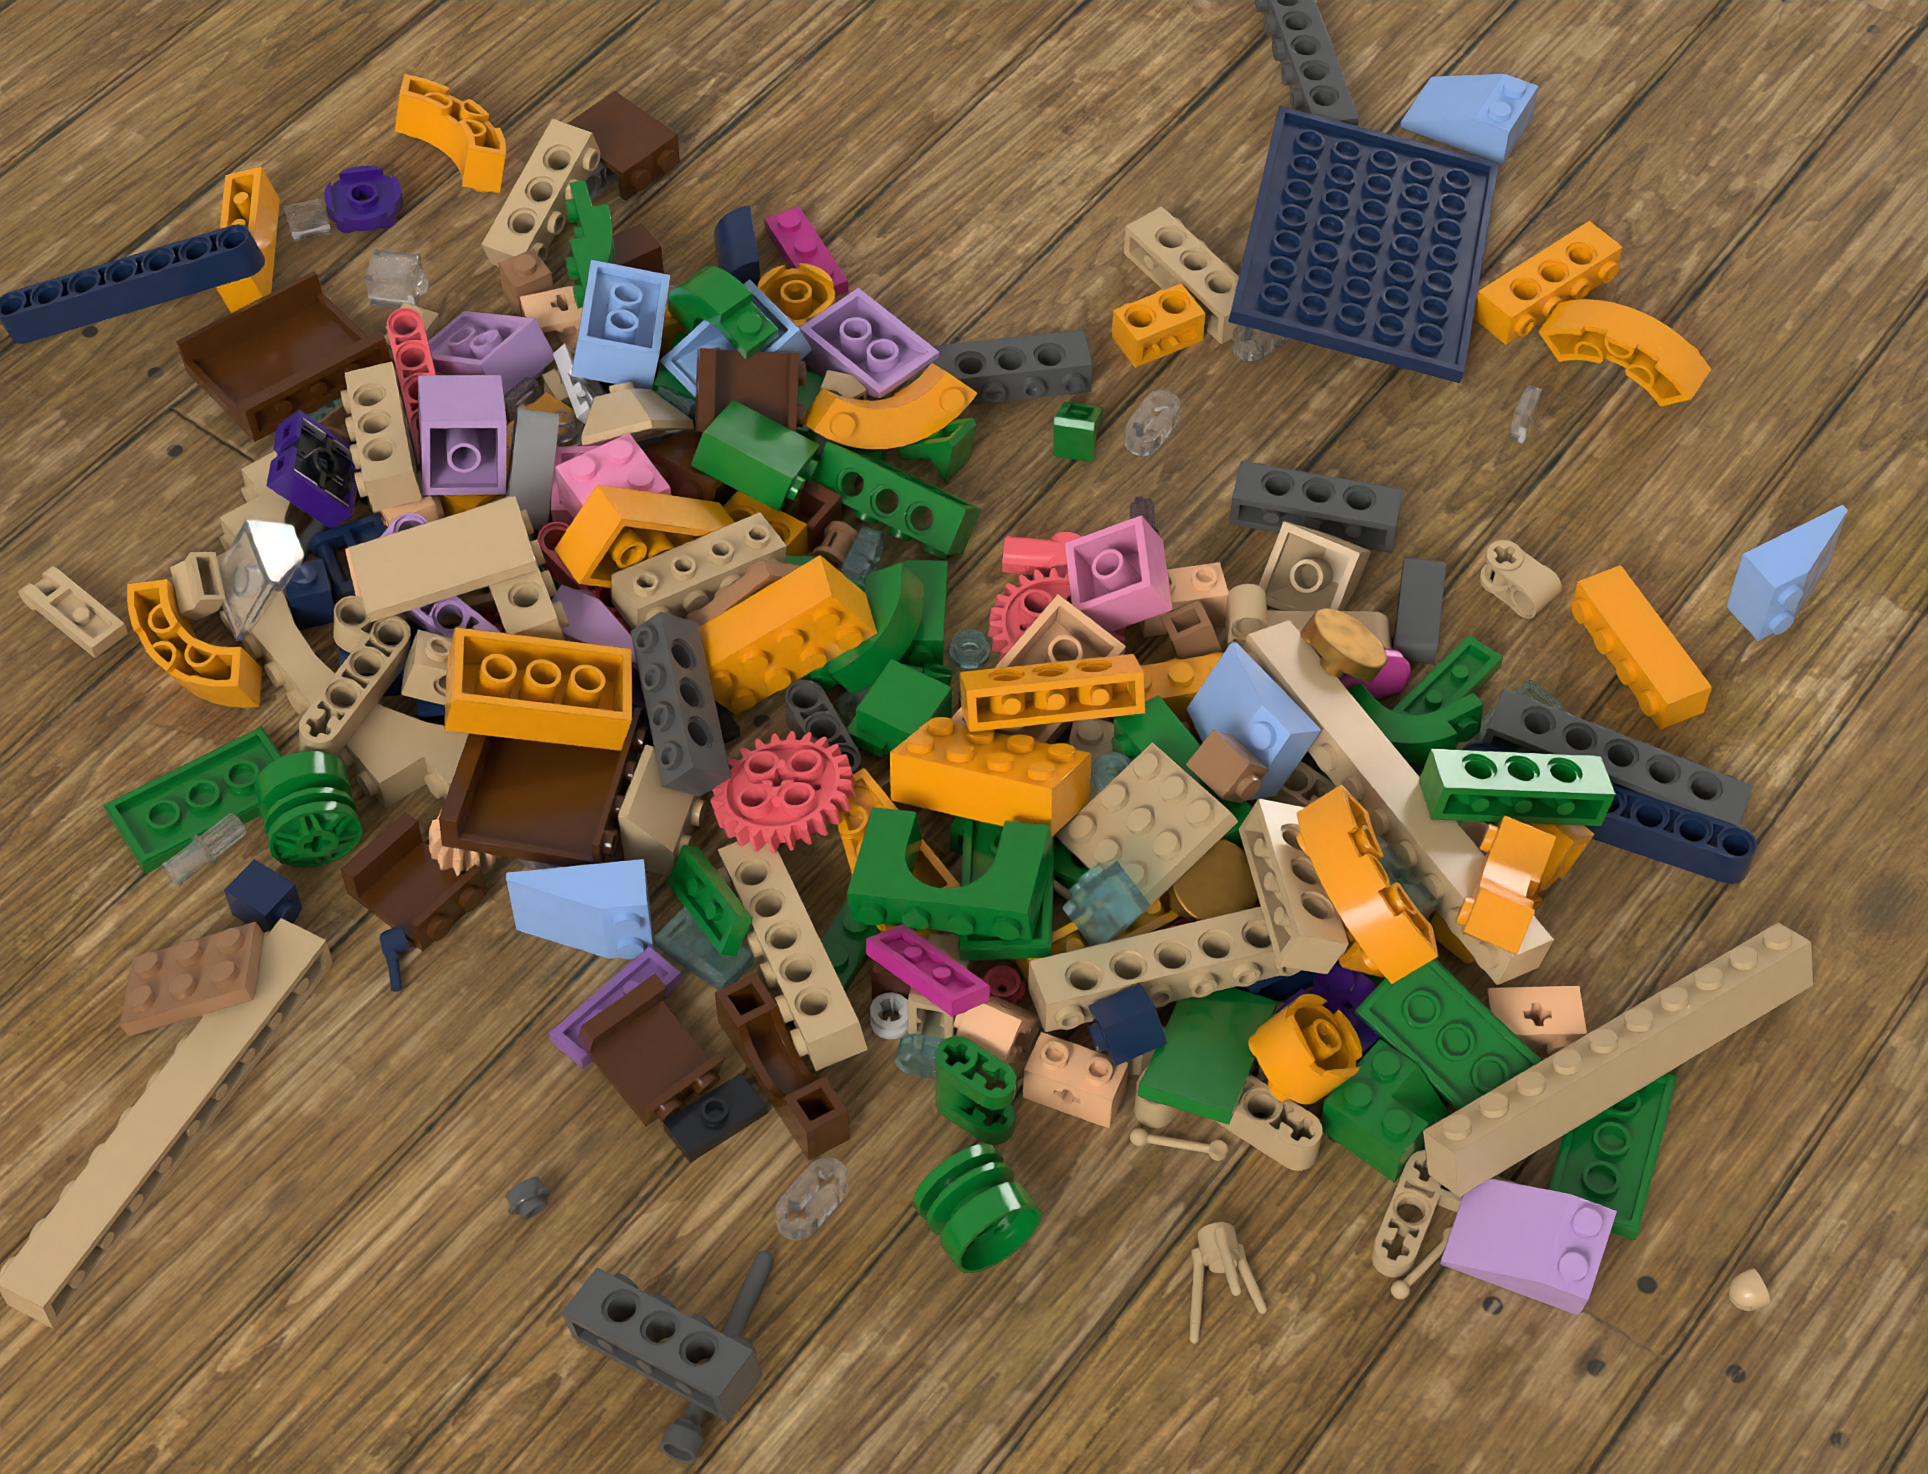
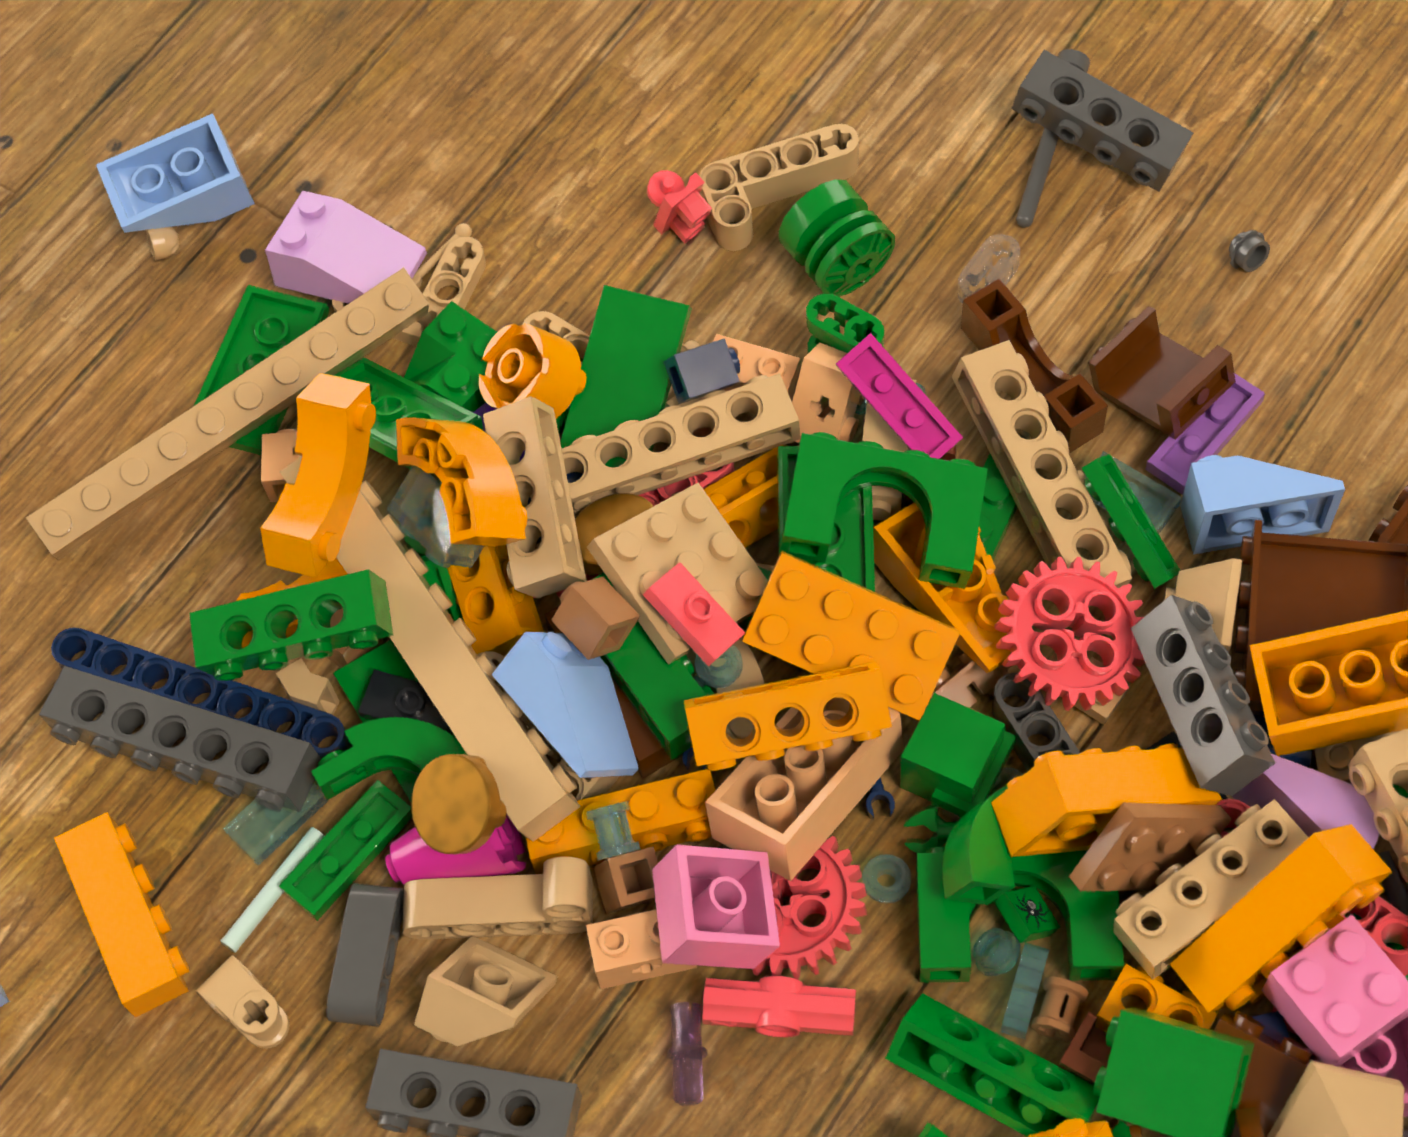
camera: 175 degrees left, 10 degrees up
black plate [663,1073,768,1163] -> none
clear light blue brick [1063,861,1151,946] -> none
tan plant [1189,1222,1267,1344] -> none
none -> light blue slope [96,113,254,233]
none -> light aqua bar [220,827,325,953]
none -> clear light blue bush [586,801,640,861]
none -> coral plate [643,562,745,666]
none -> coral hips [647,170,712,244]
none -> tan beam [699,124,859,251]

